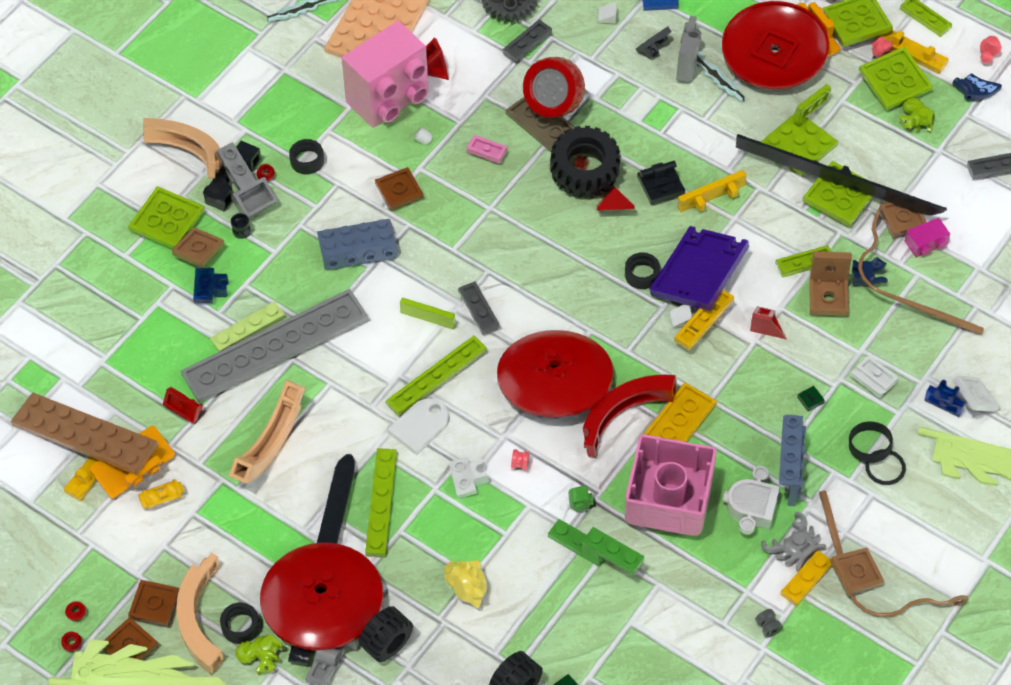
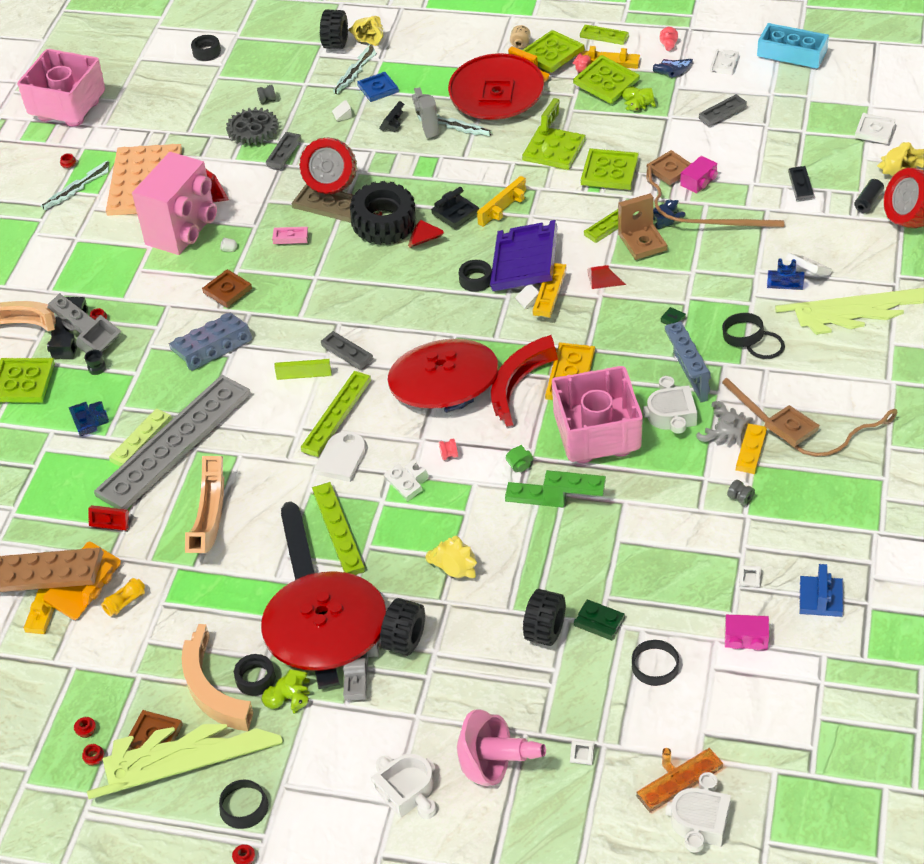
camera: 20 degrees left, 10 degrees down
dark orange plate [128,580,180,627] -> none
medium nougat plate [172,227,225,268] -> none
black tyre [289,139,324,174] -> none
black piece [735,134,947,216] -> none
white plate [850,355,899,399] -> none

